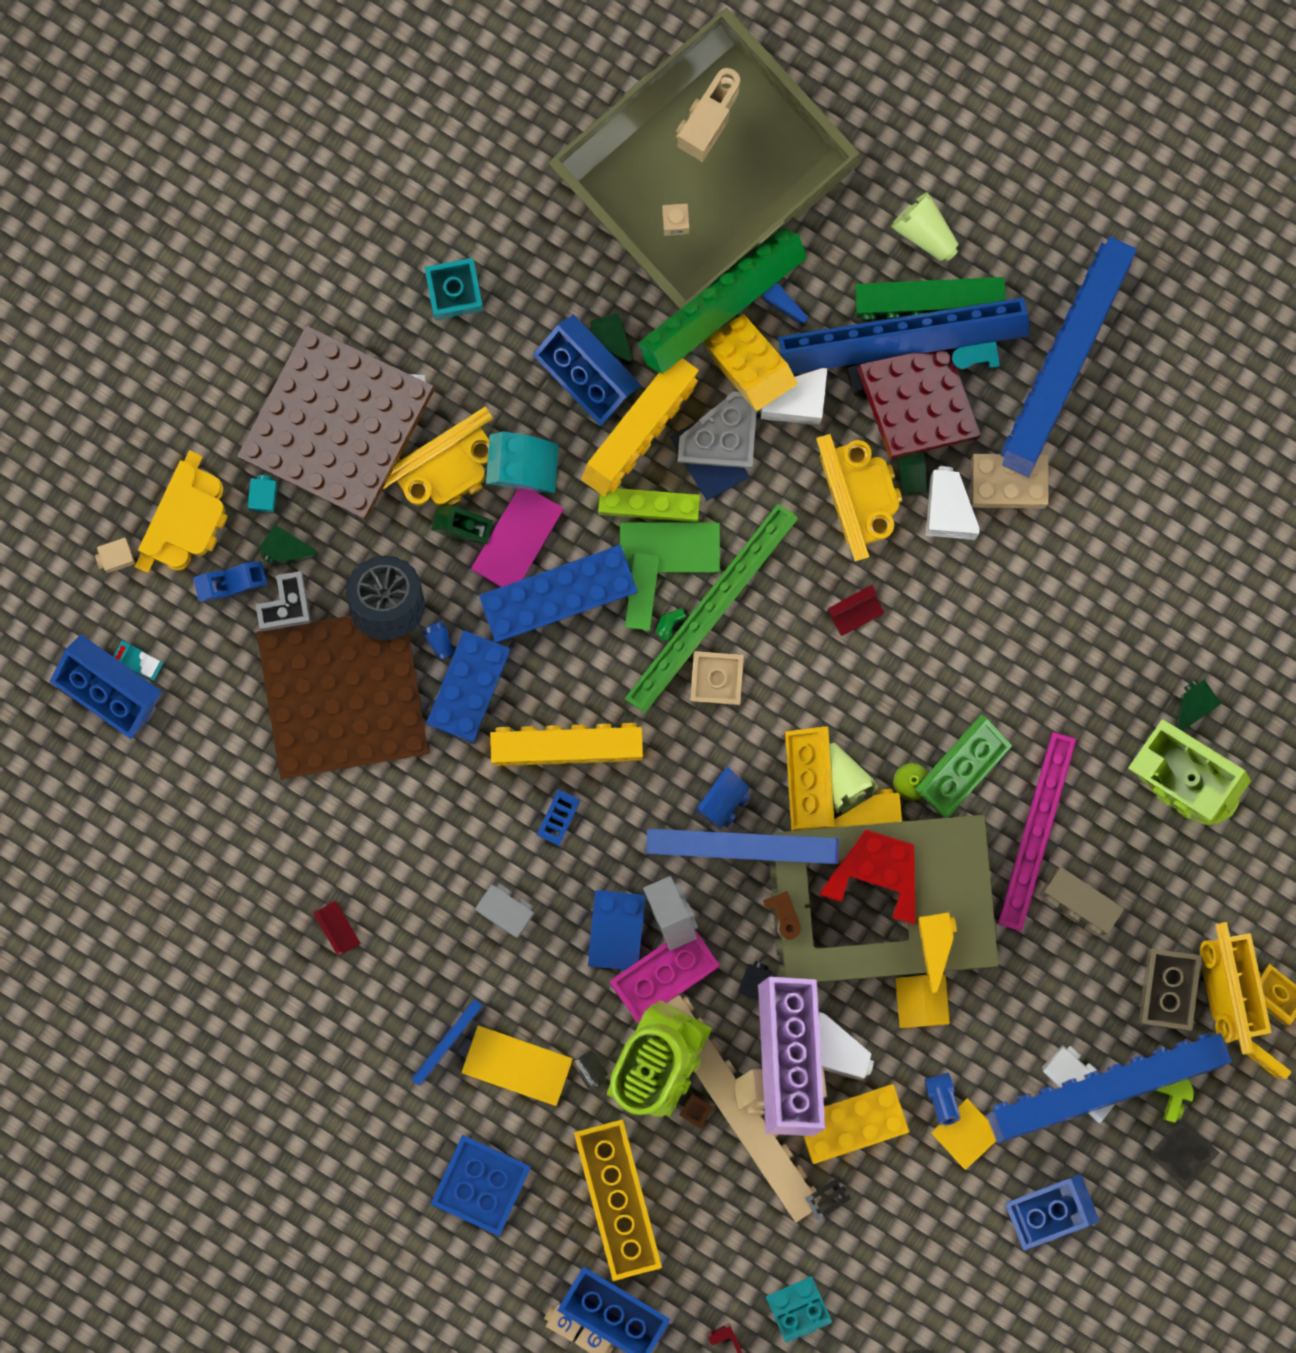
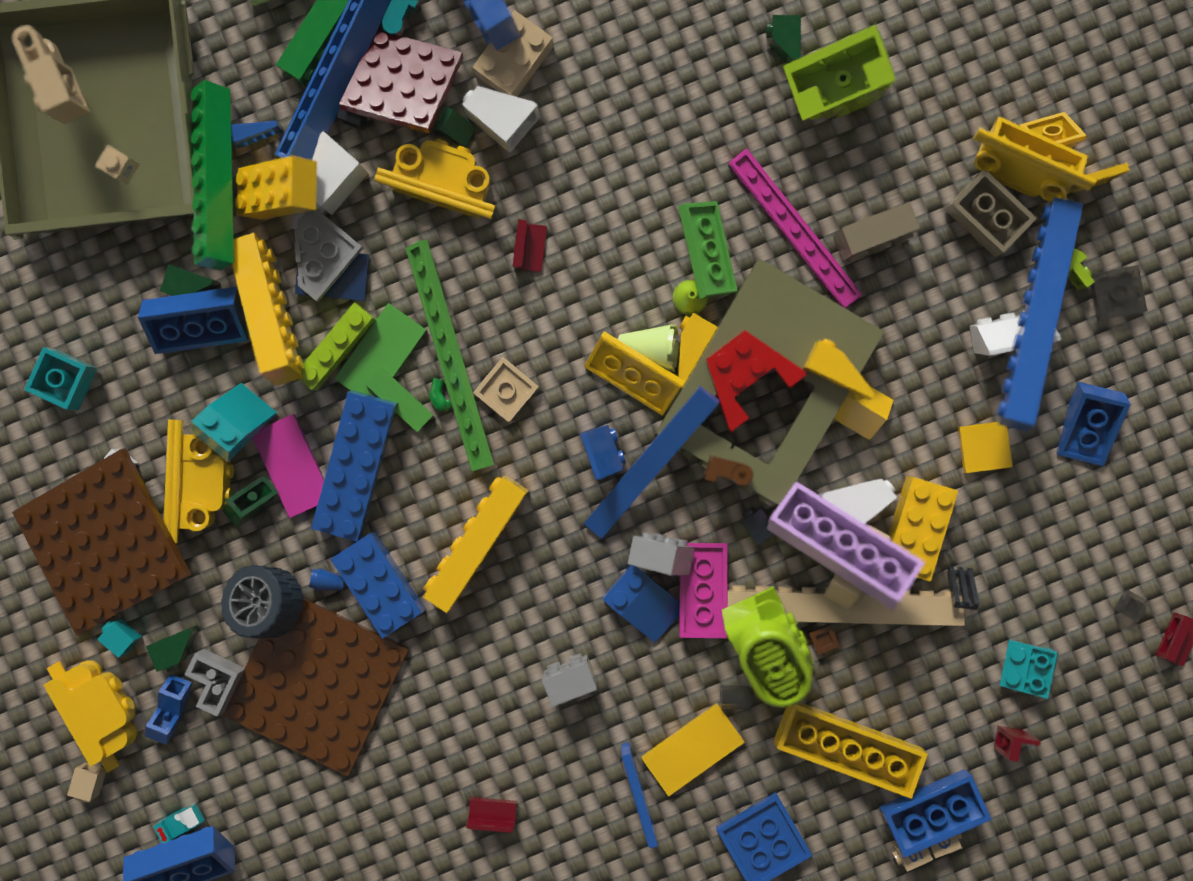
camera: 50 degrees left, 5 degrees up
blue slope [537,789,581,846] -> none
blue piece [924,1072,960,1126] -> none

